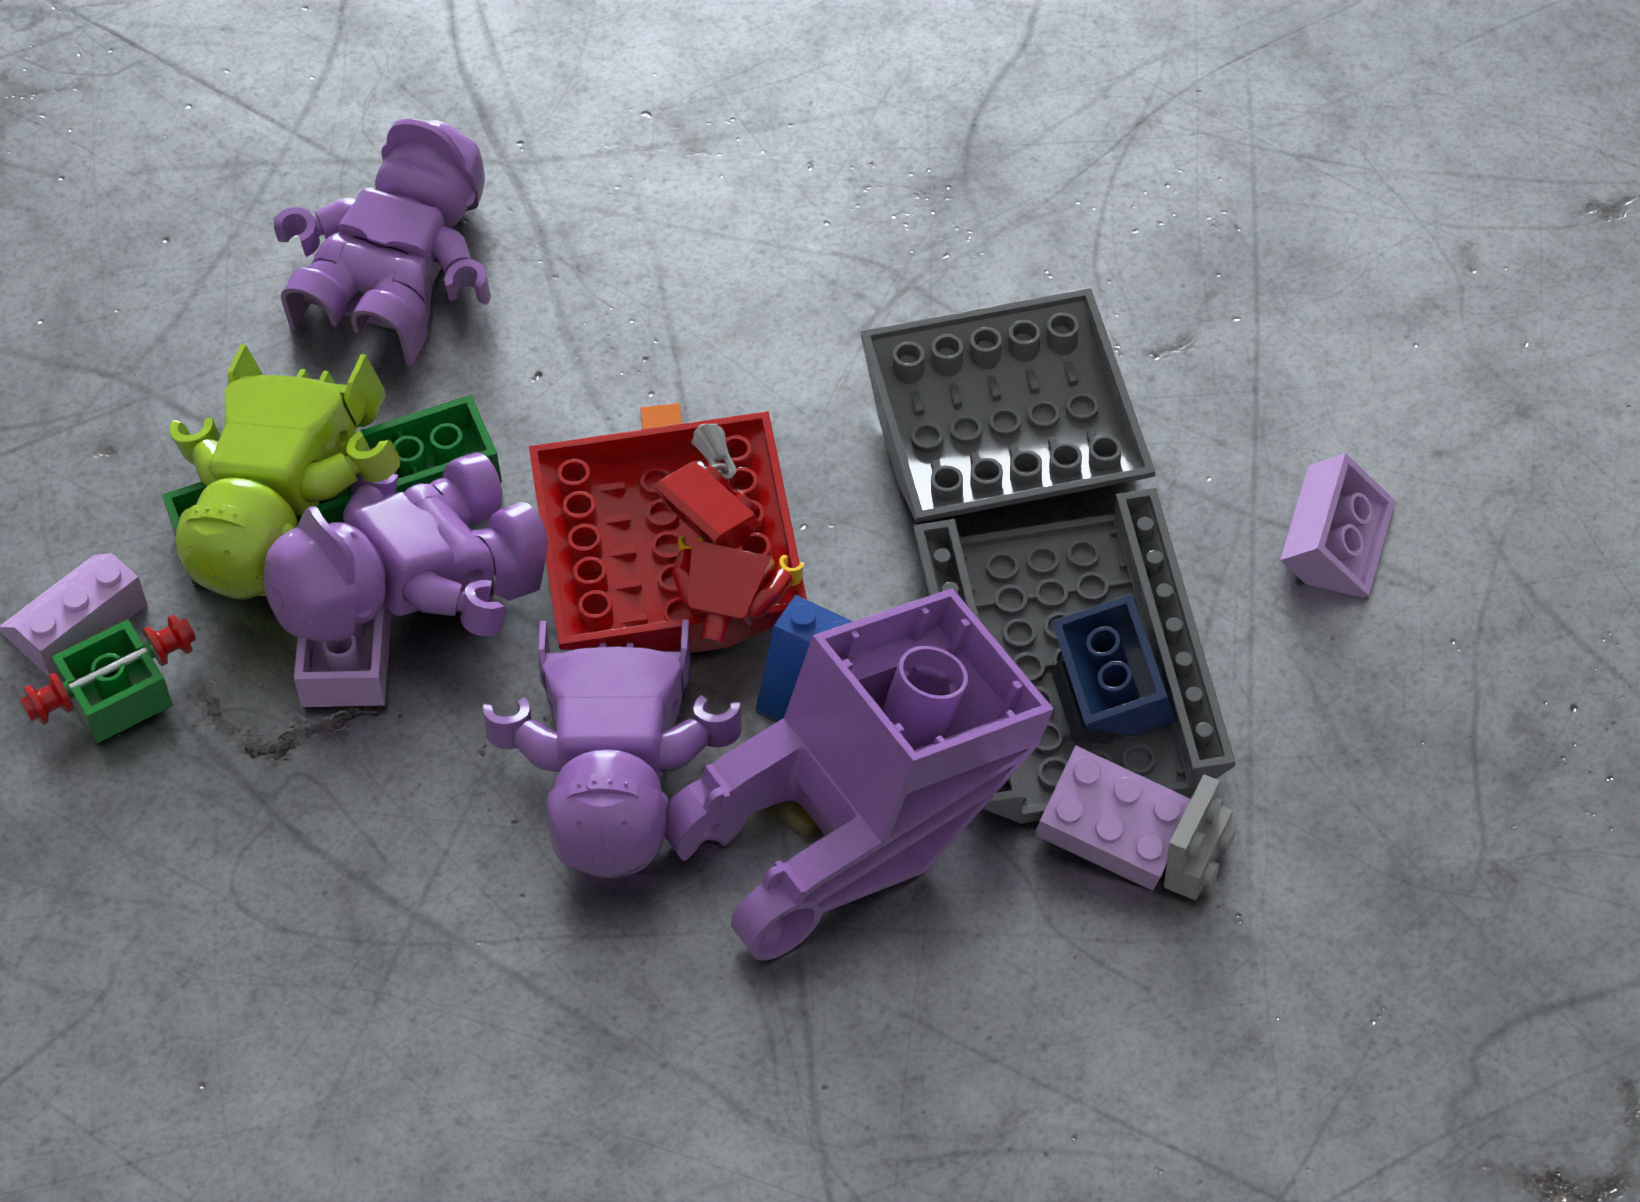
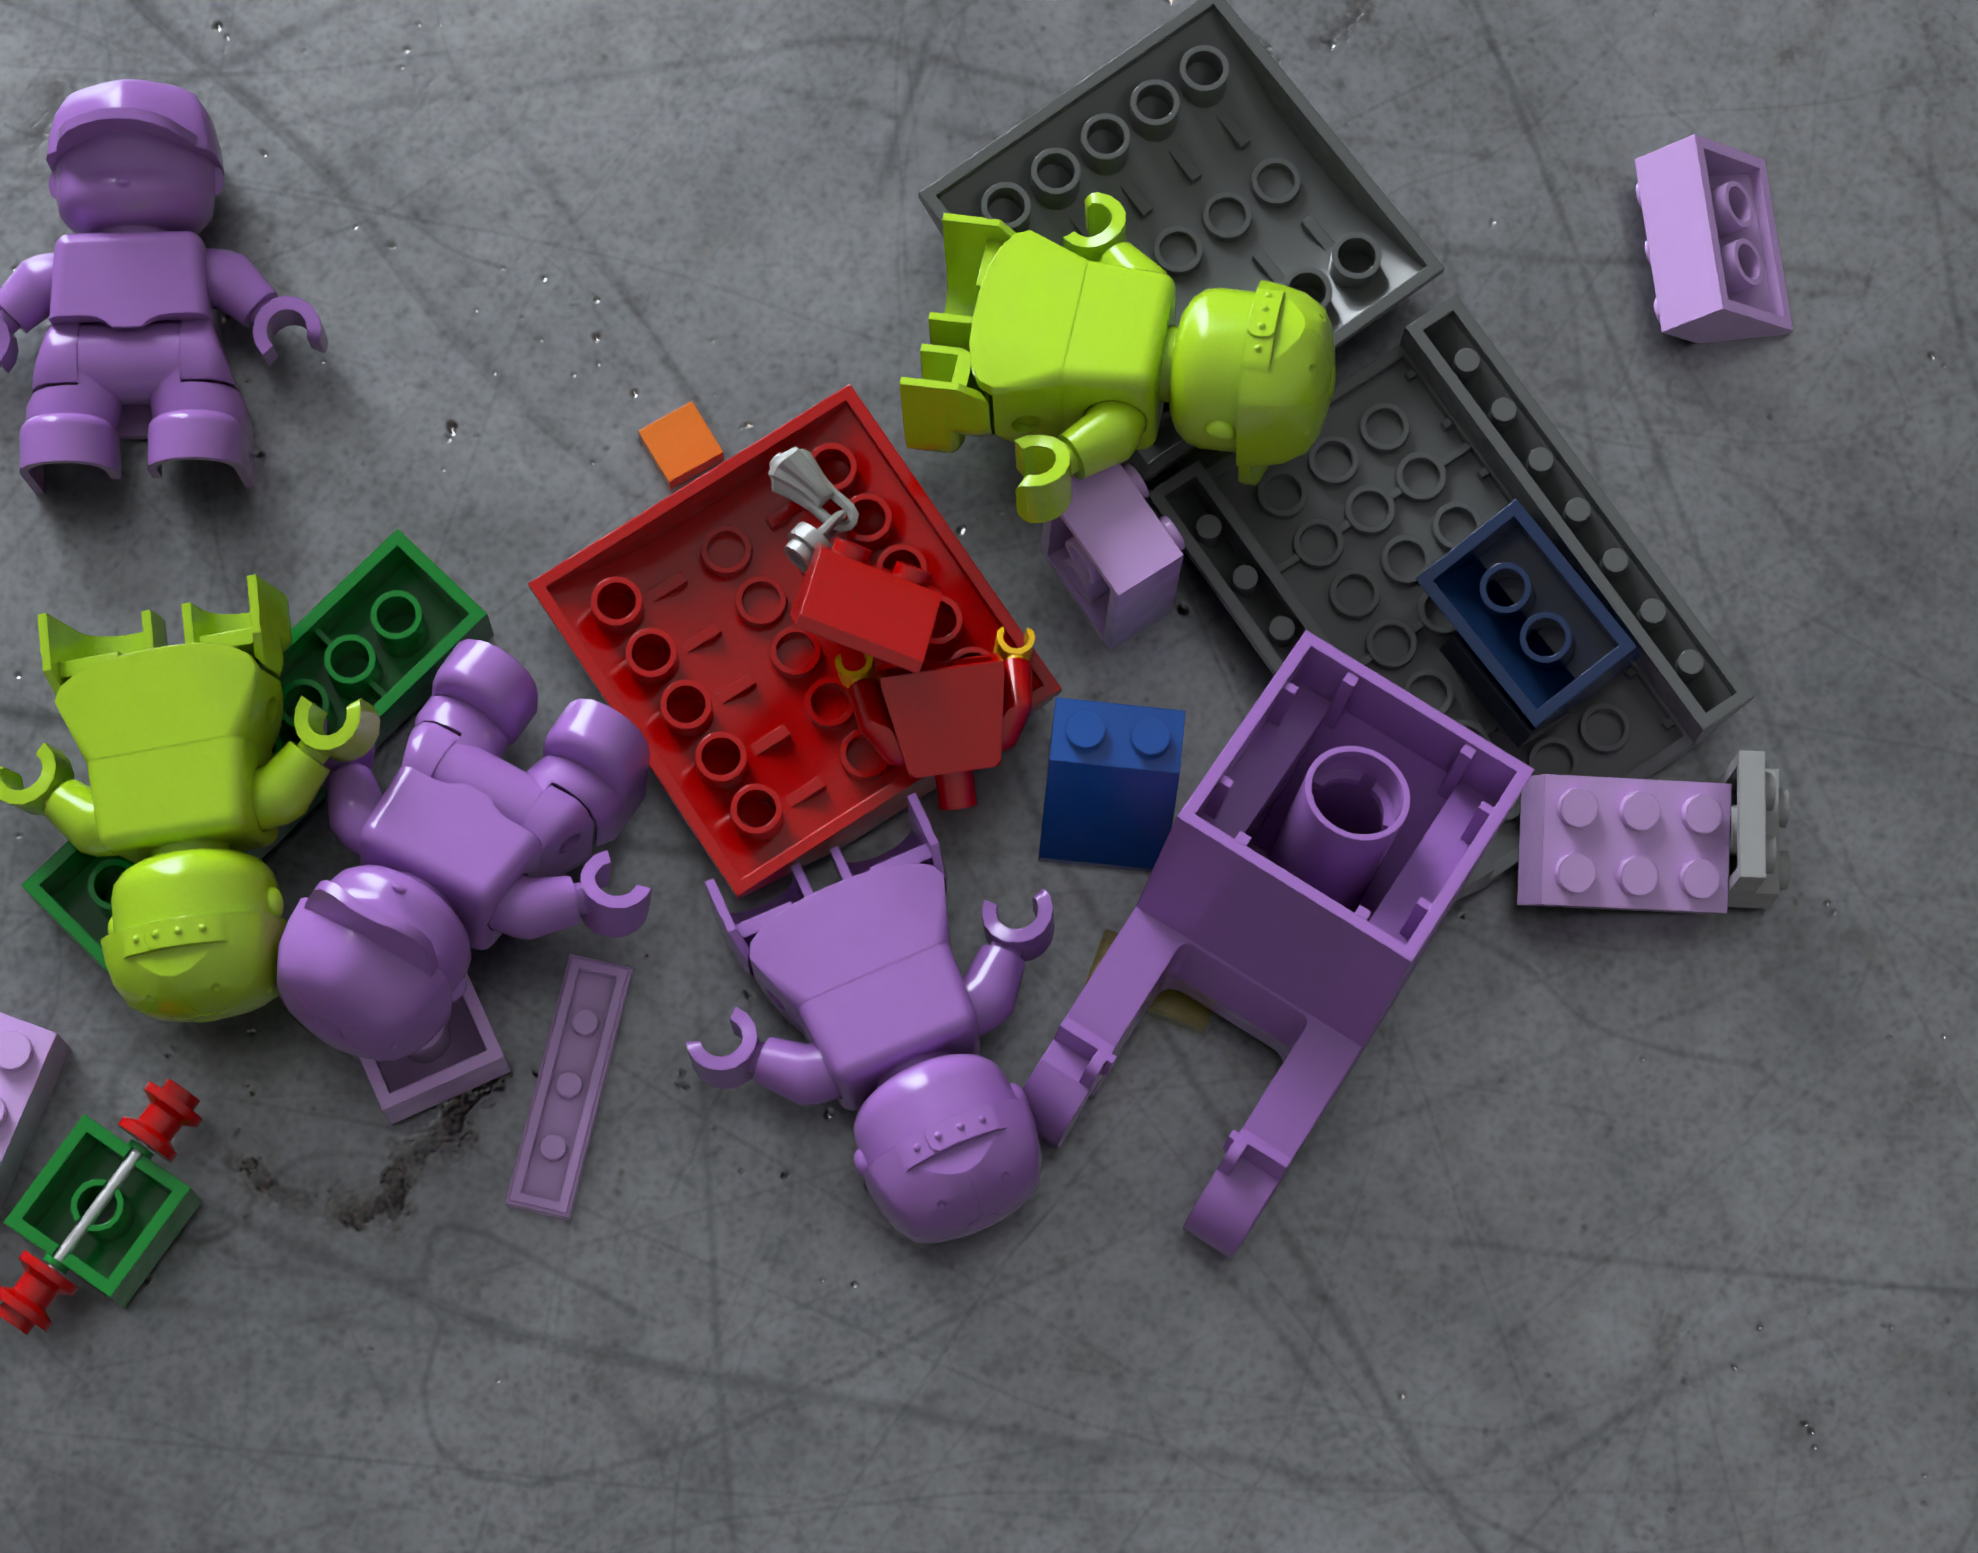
camera: 30 degrees left, 20 degrees up
none -> lavender tile [505,954,634,1221]
none -> lime piece [899,192,1336,523]
none -> lavender brick [1040,464,1185,651]

